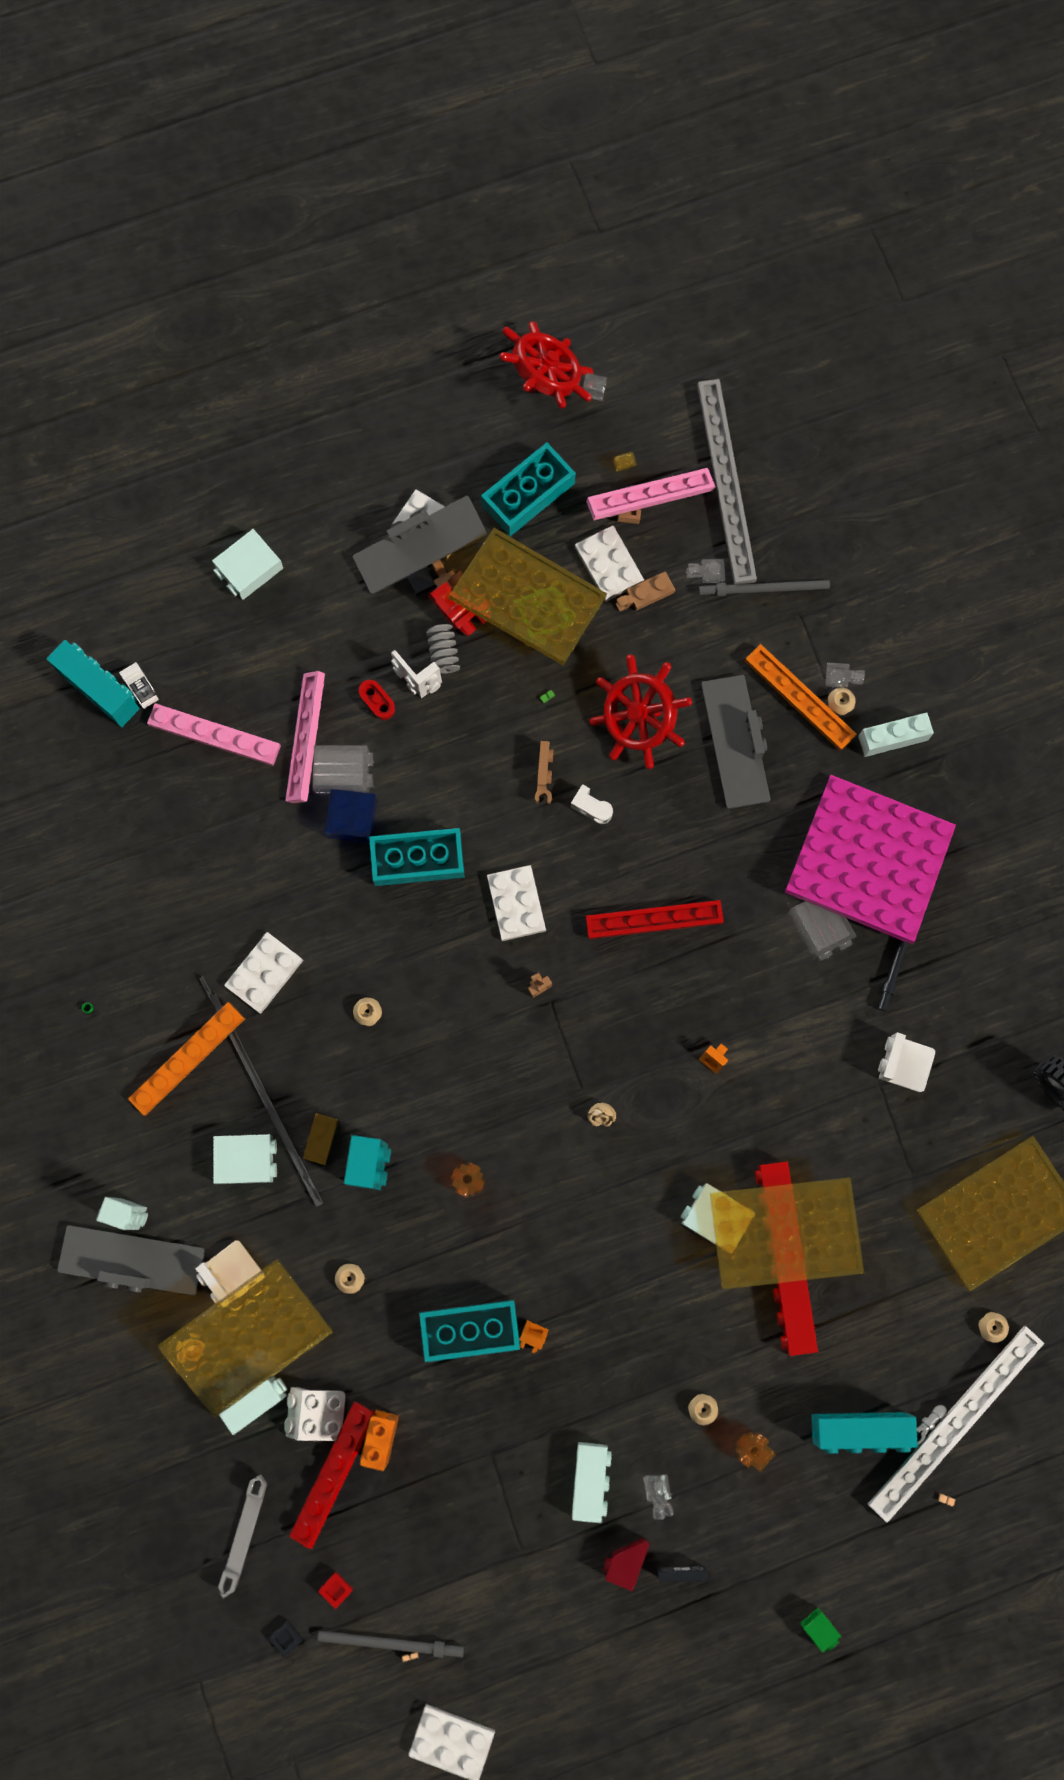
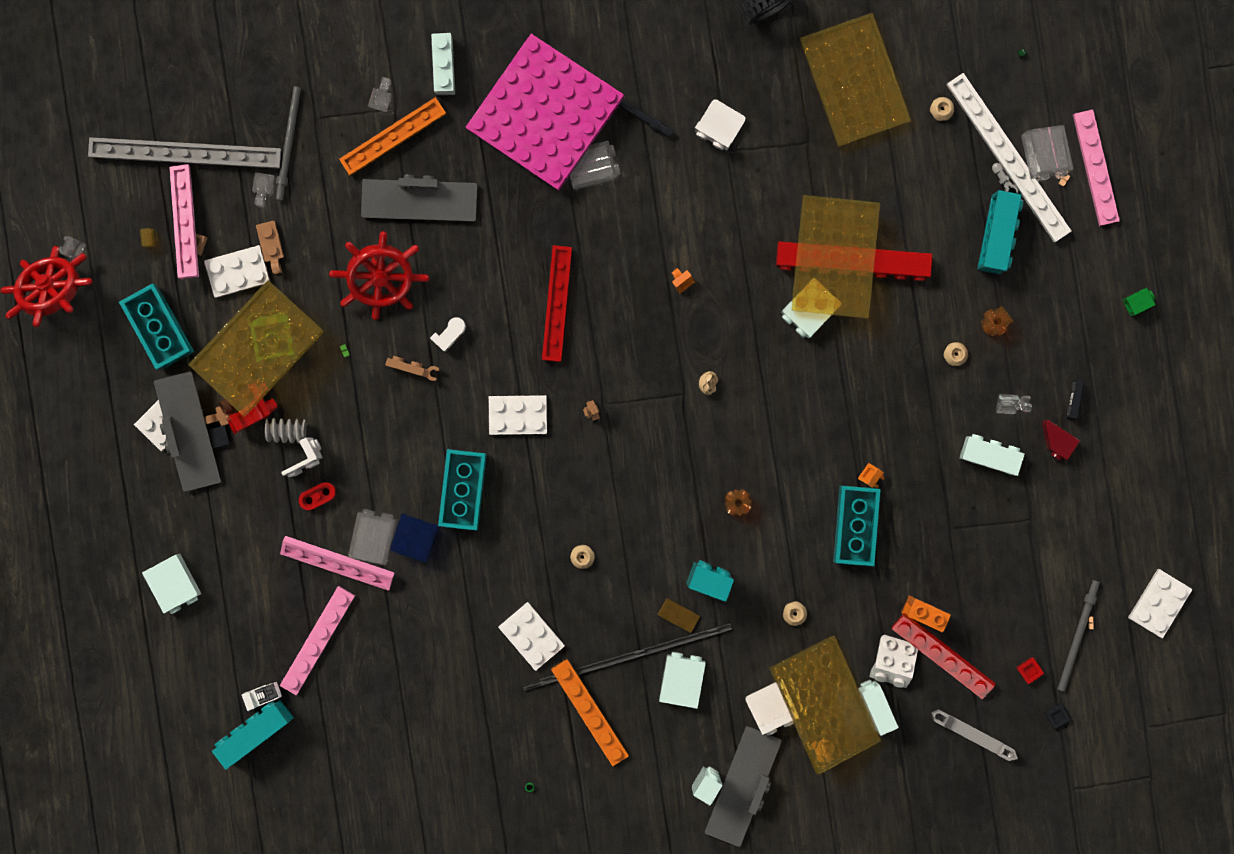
camera: 70 degrees left, 10 degrees up
tan plate [828,688,855,715] -> none
none -> clear brick [1021,125,1074,181]
none -> bright pink plate [1073,110,1119,226]

